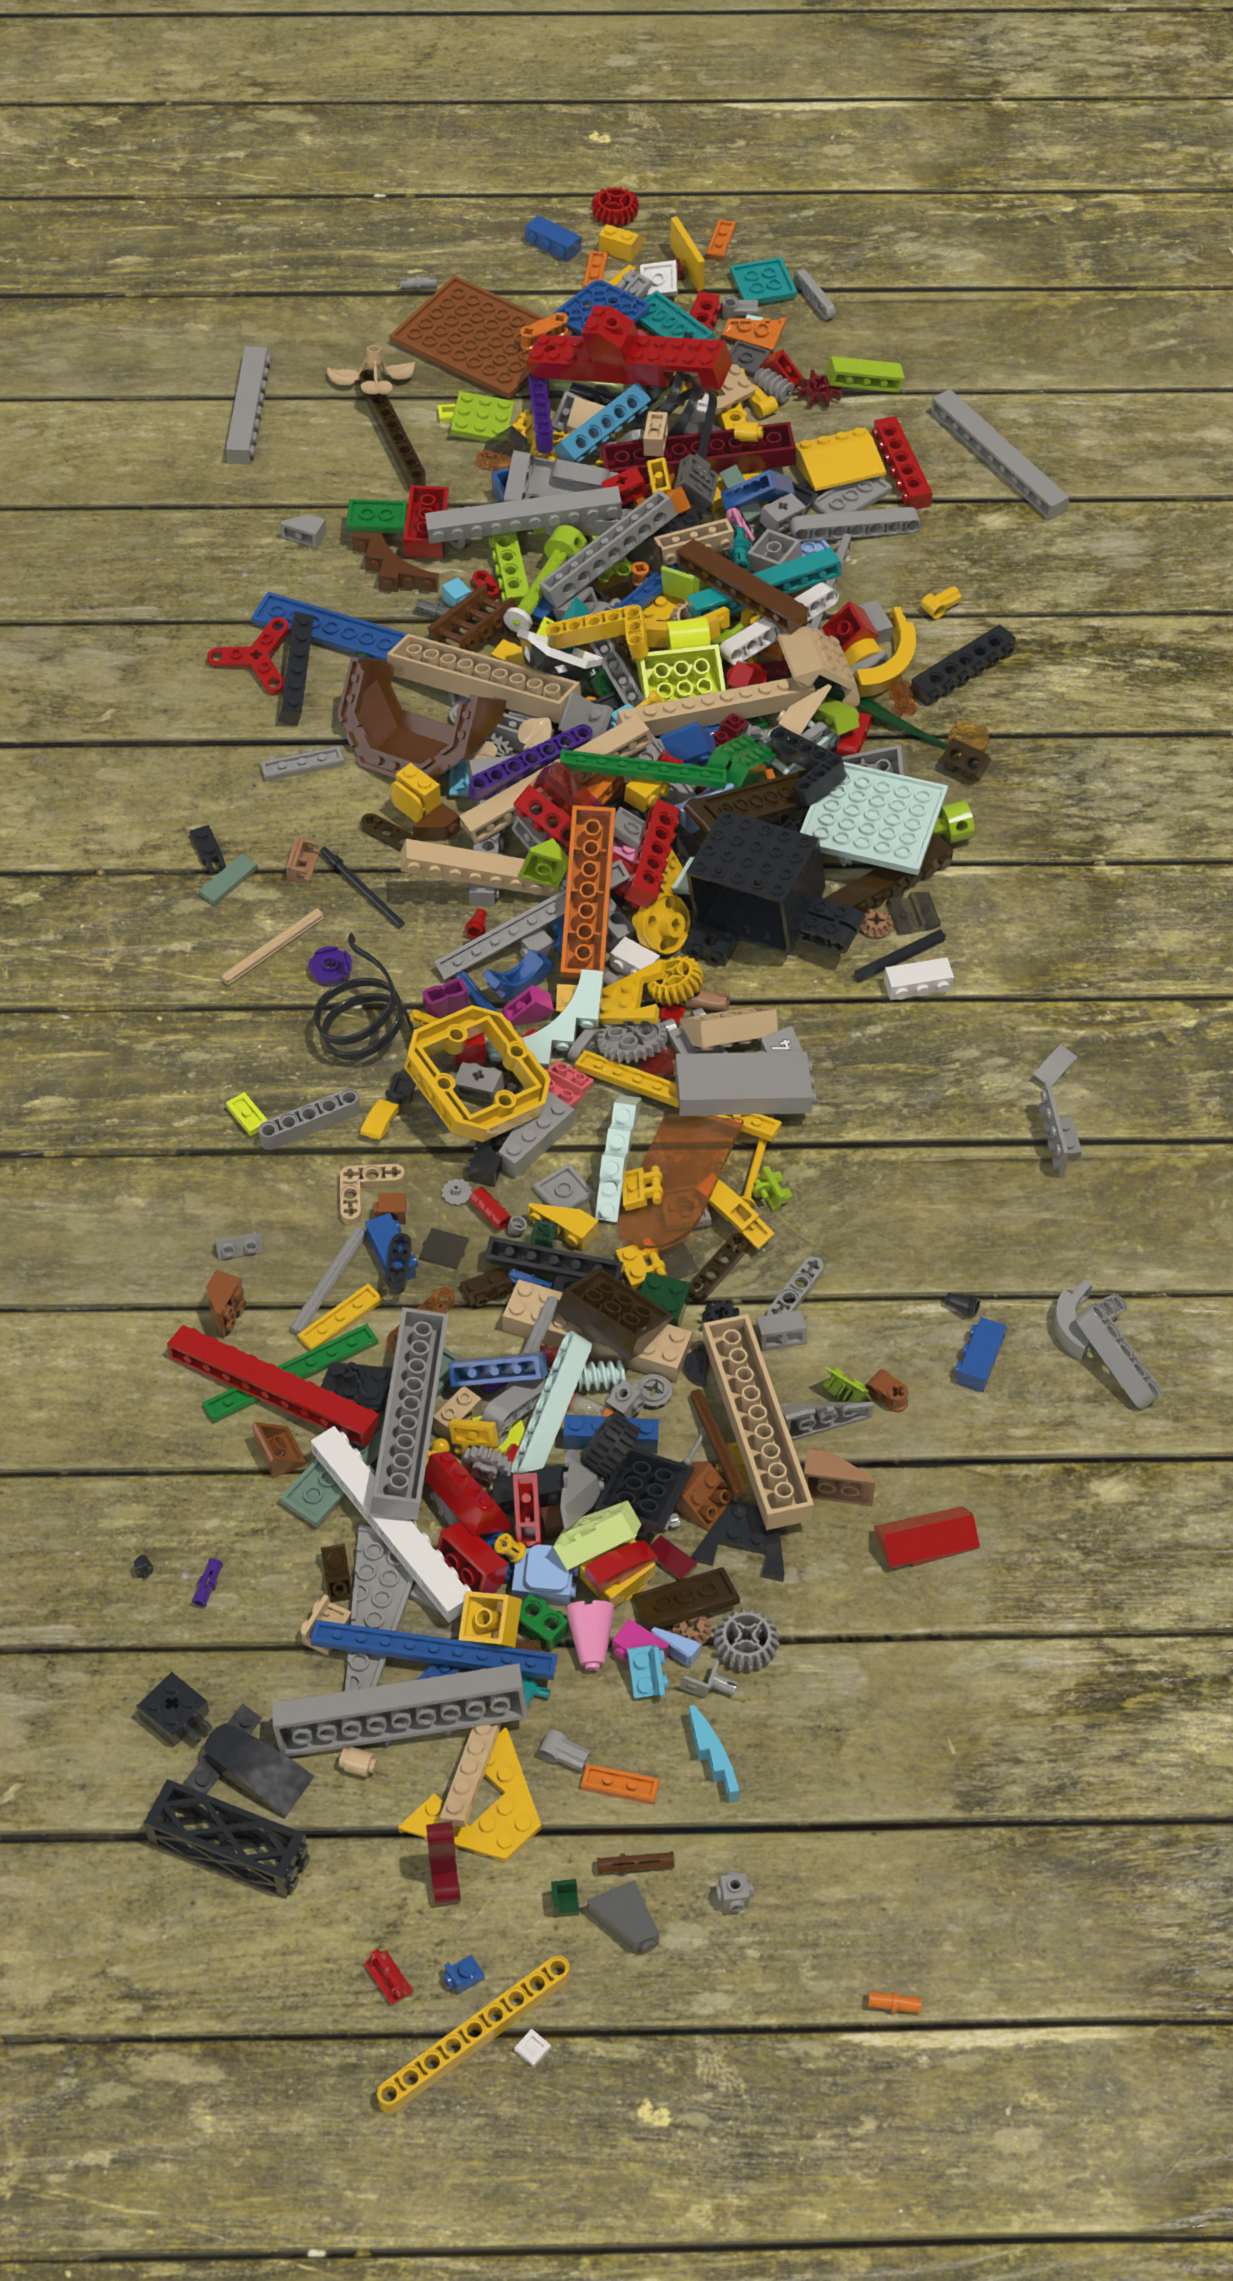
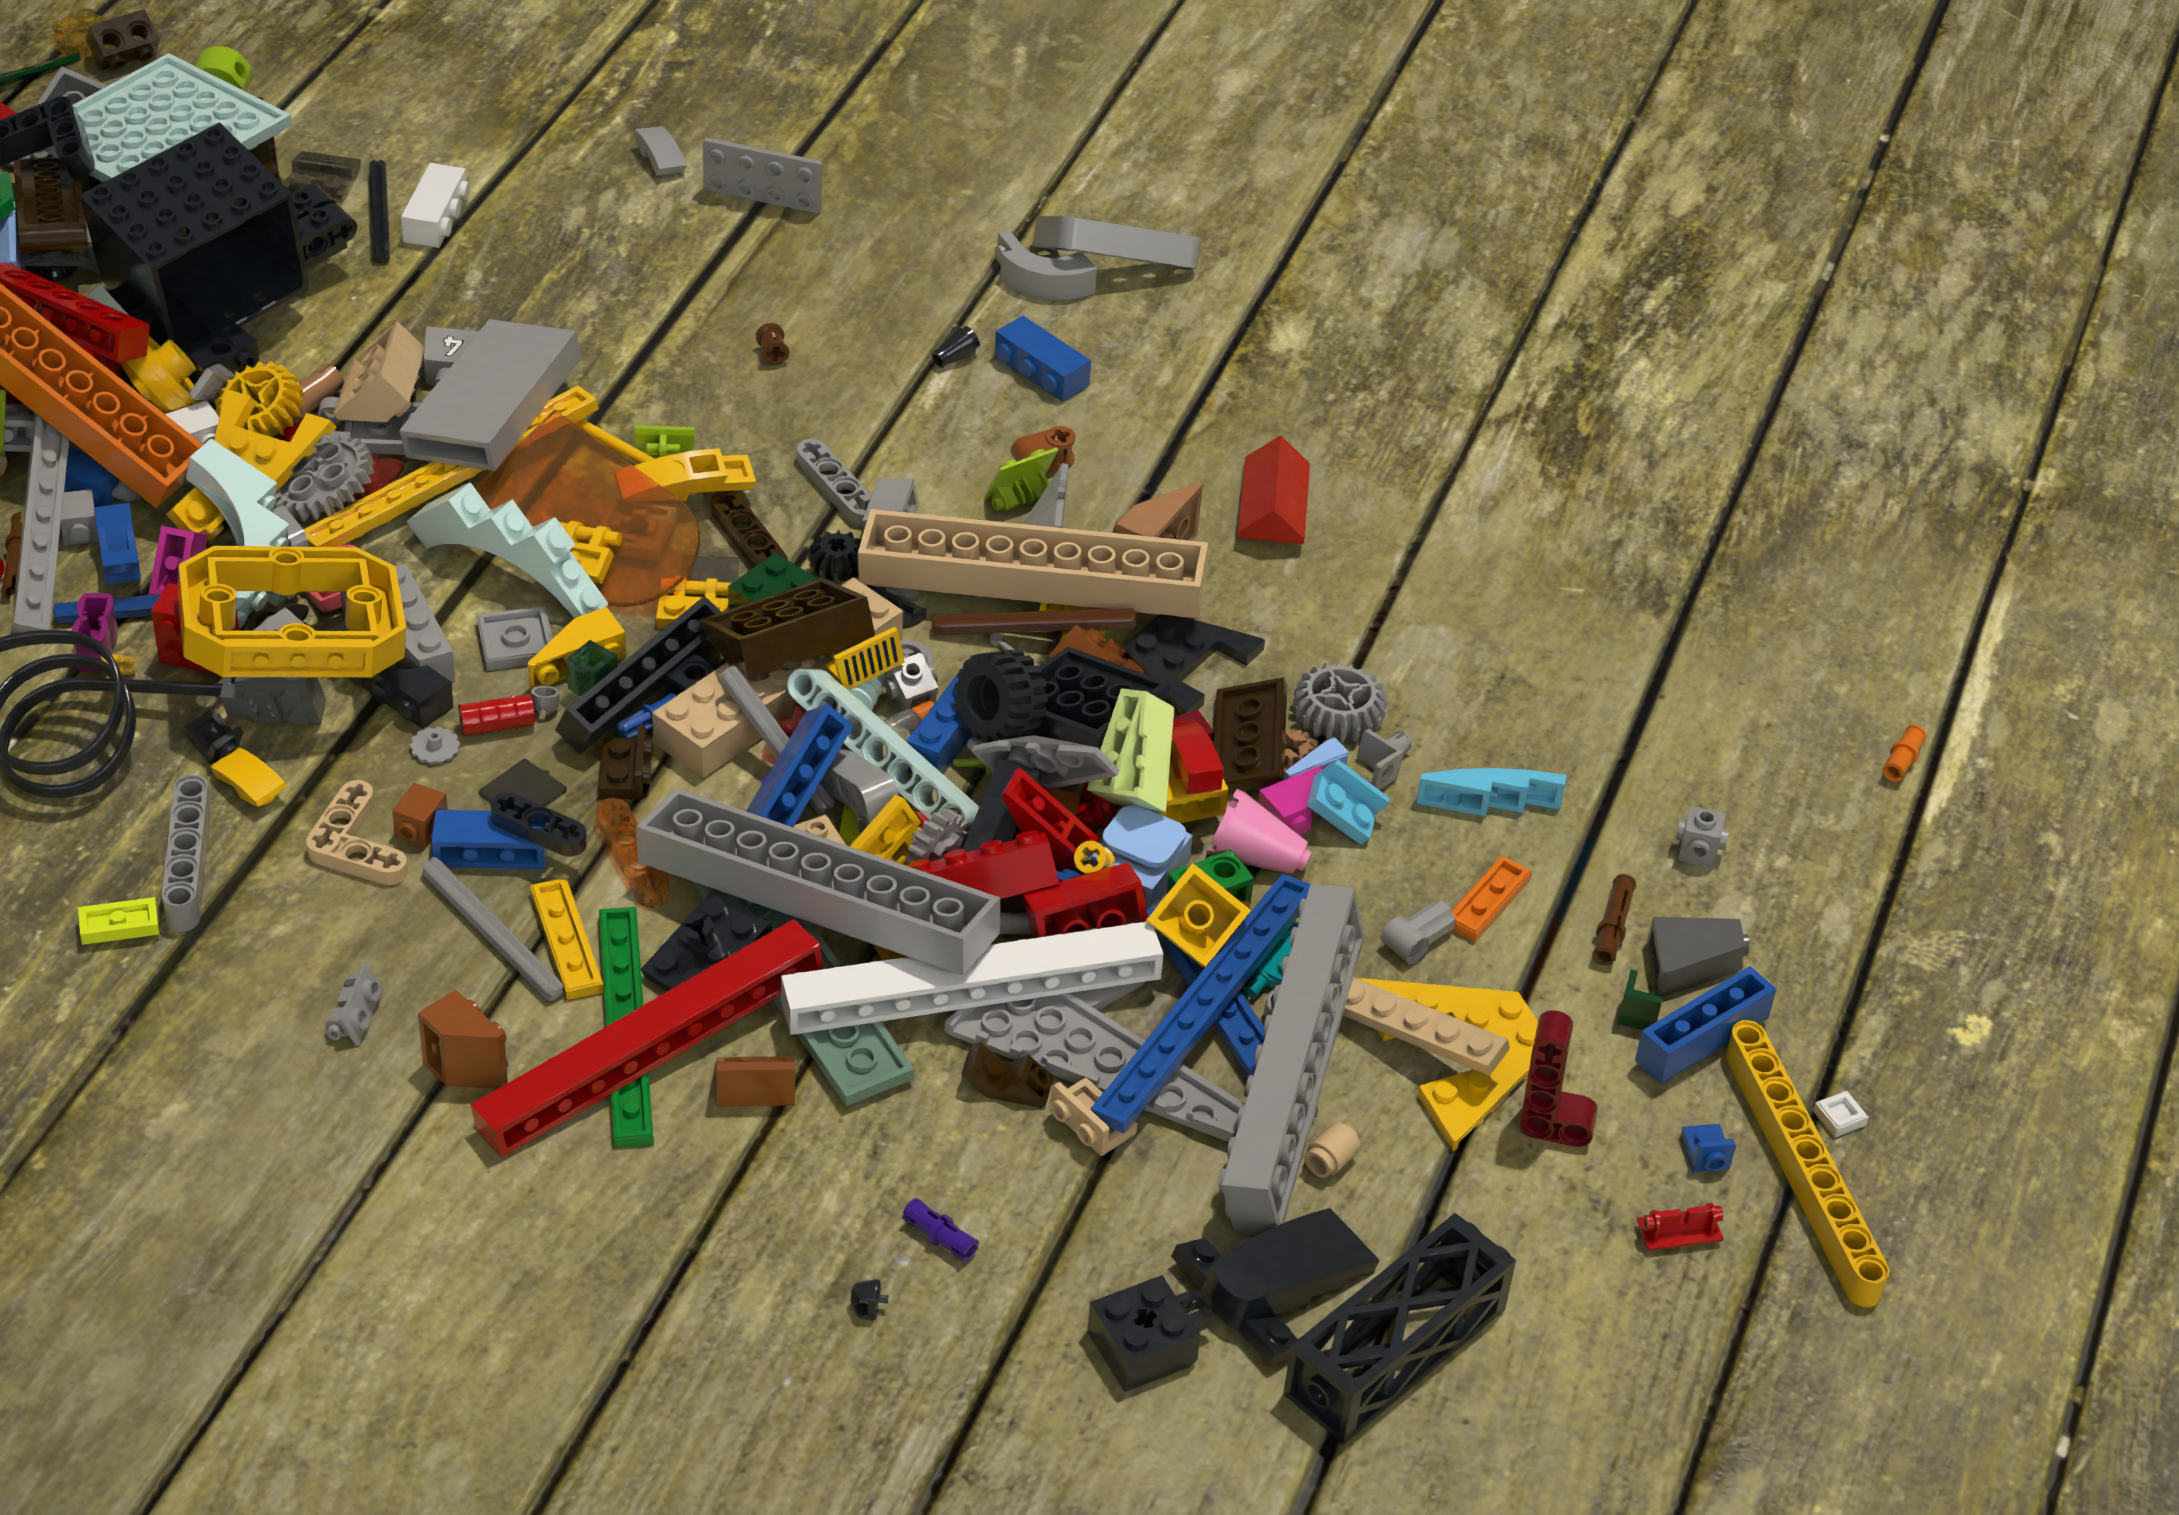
camera: 70 degrees left, 10 degrees down
none -> light grey slope [189,364,235,403]
none -> reddish brown bush [756,323,789,365]
none -> yellow panel [825,626,905,690]
none -> blue brick [1635,966,1777,1084]

